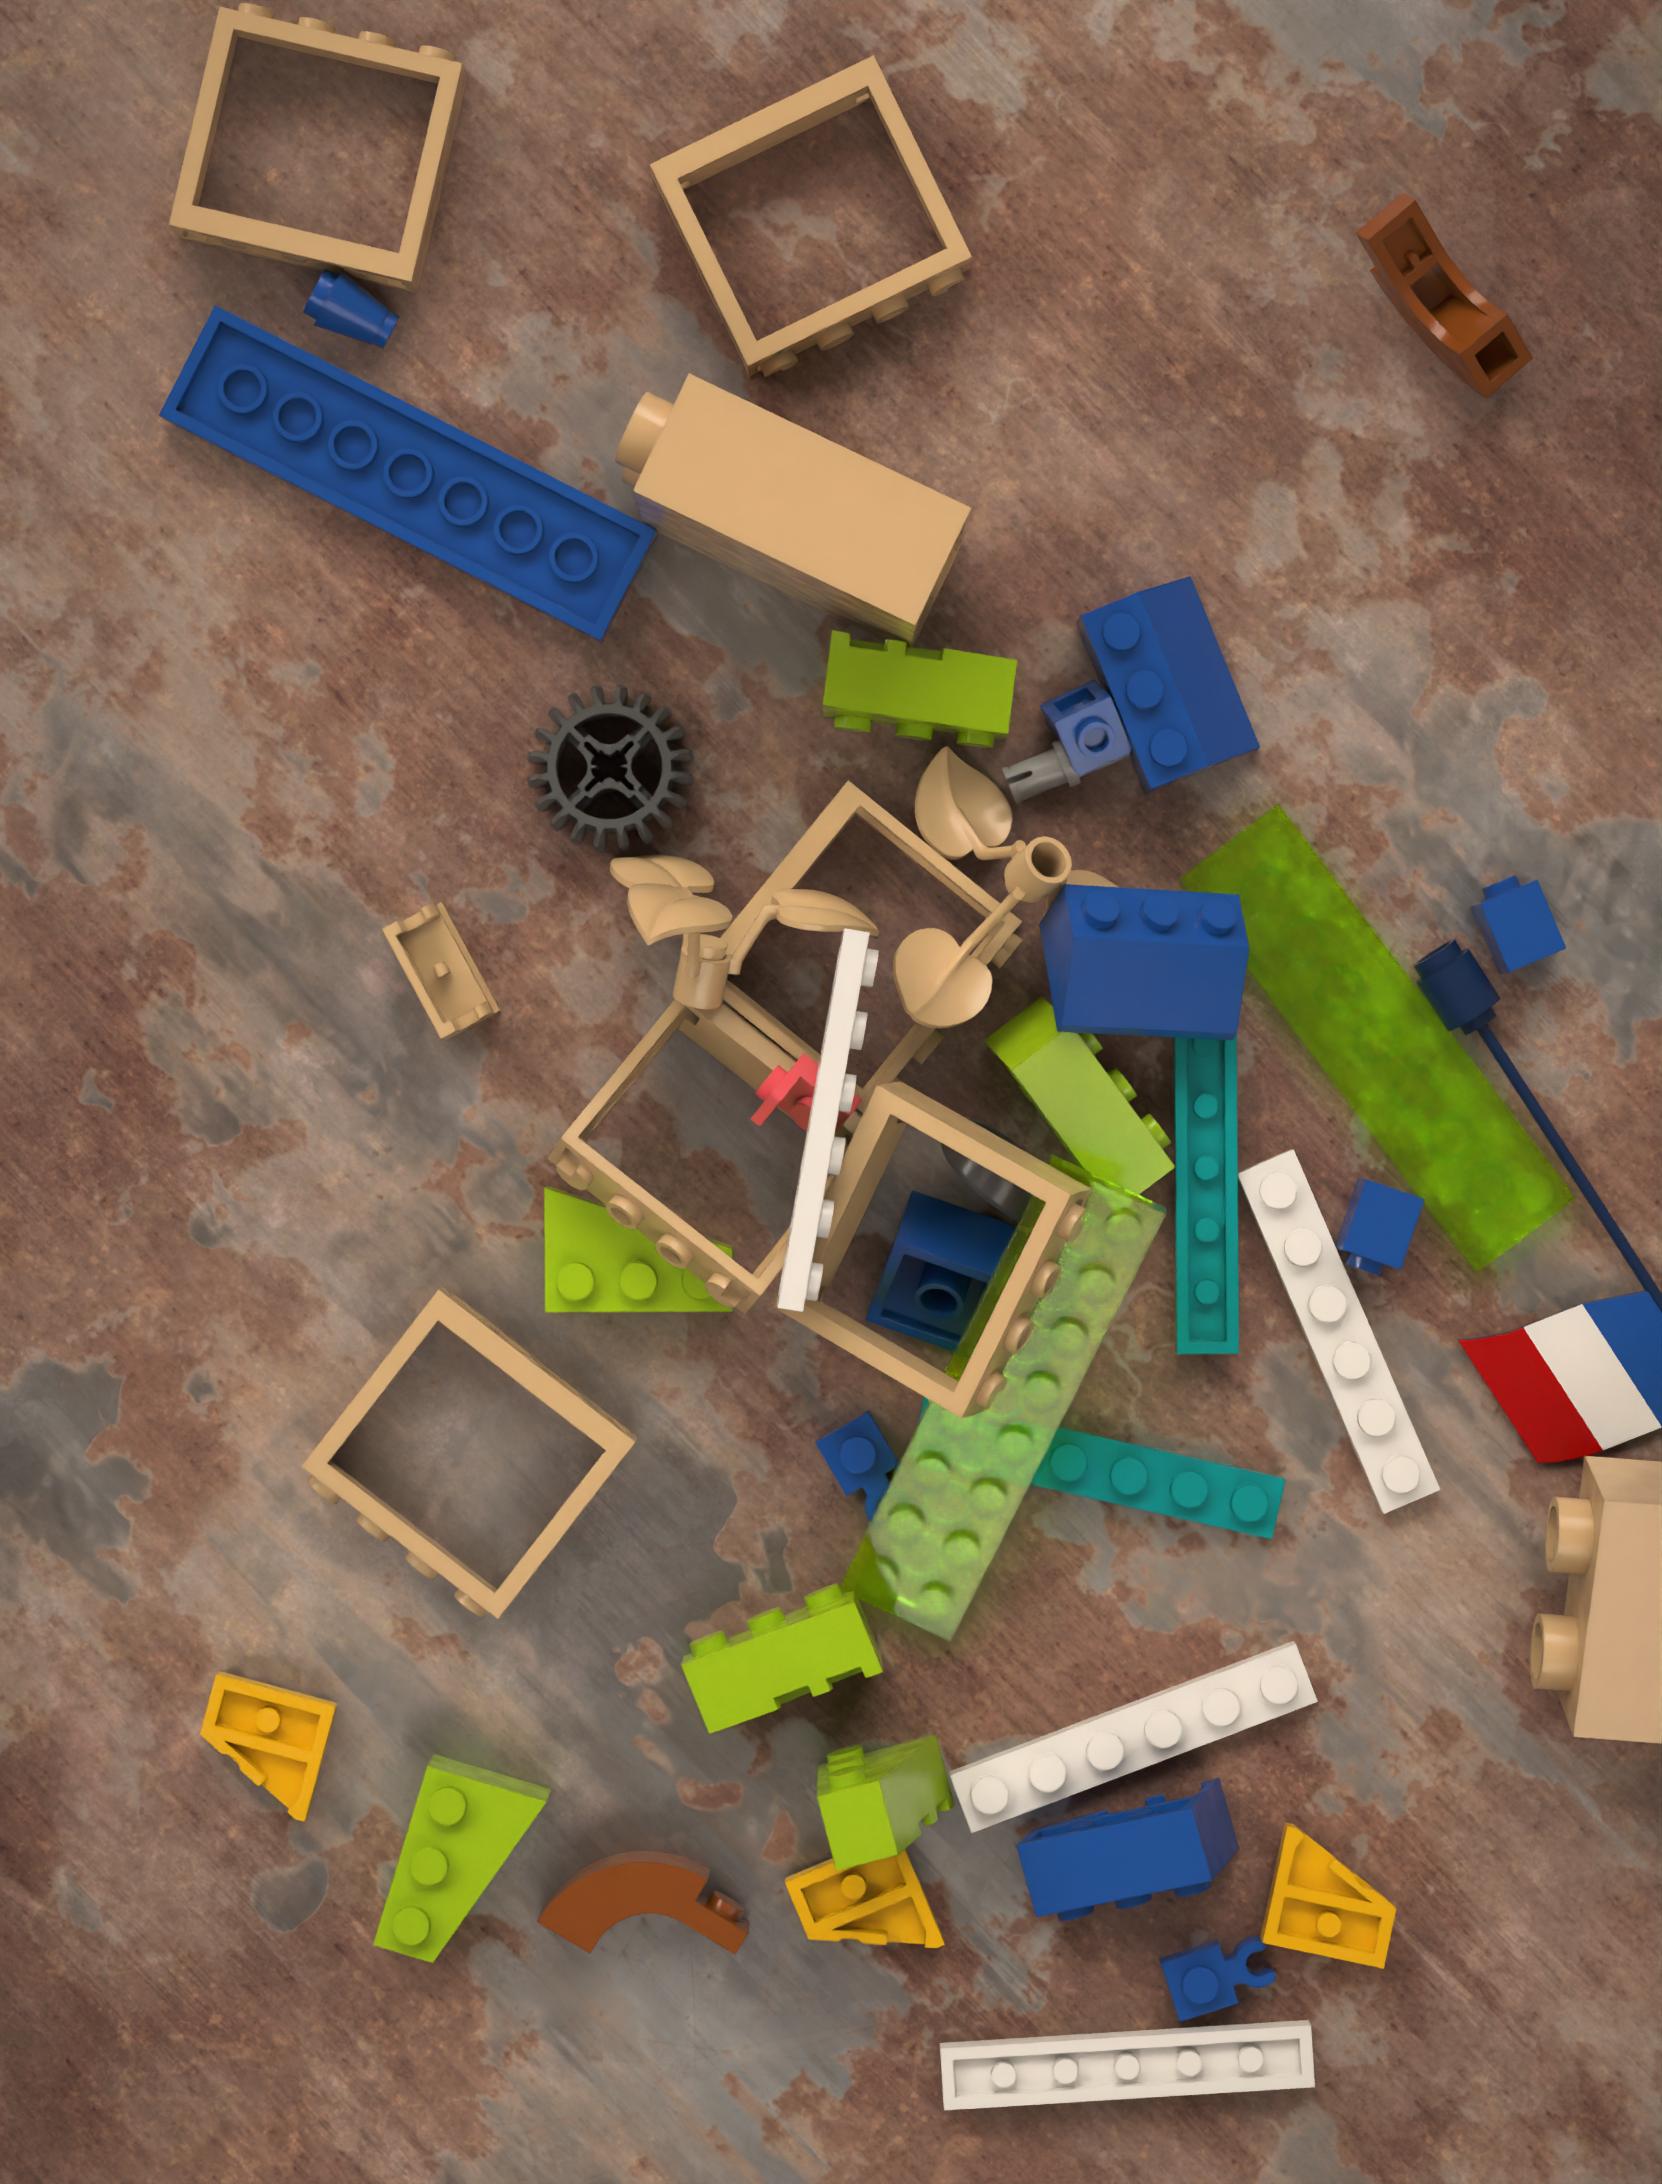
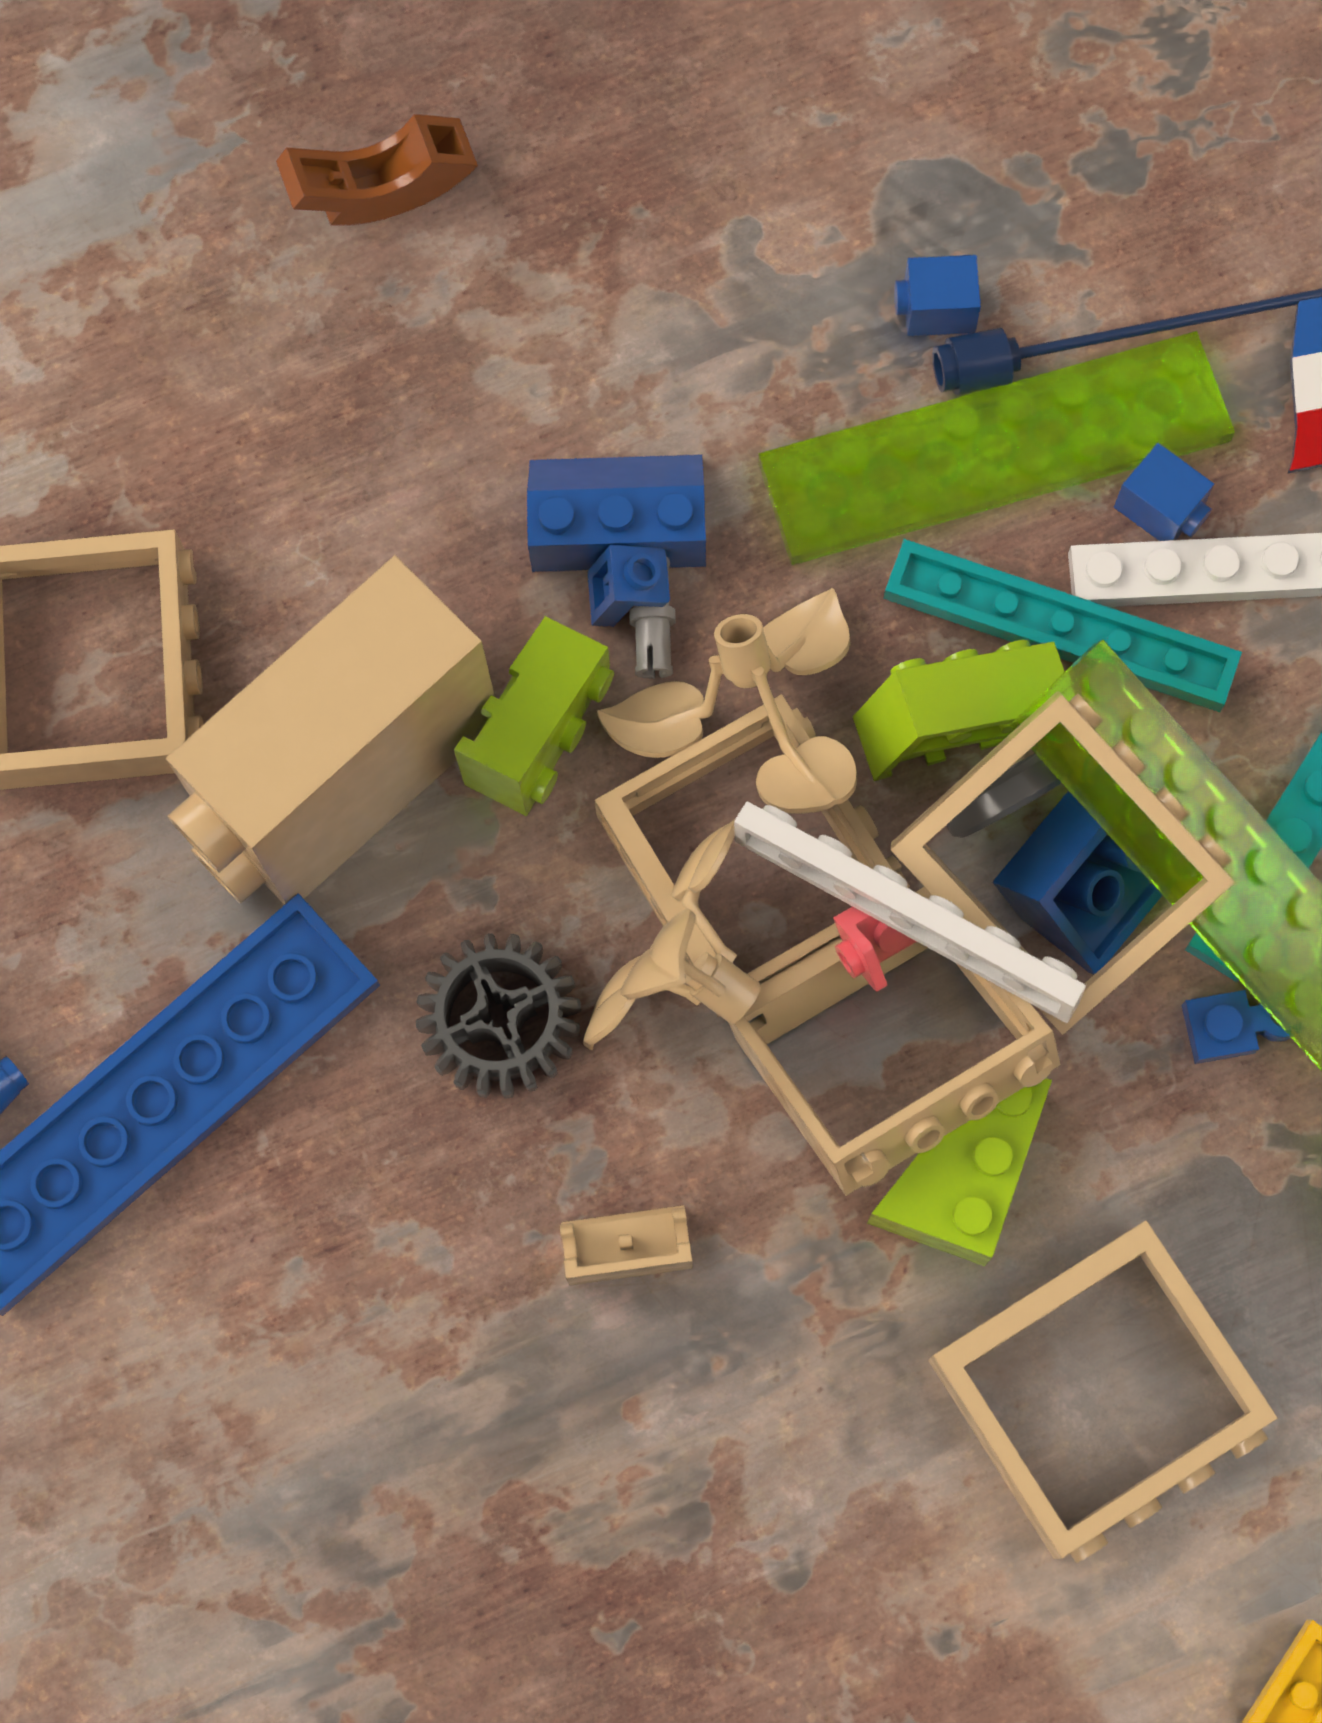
camera: 65 degrees left, 15 degrees down
blue slope [1039,884,1249,1040] -> none

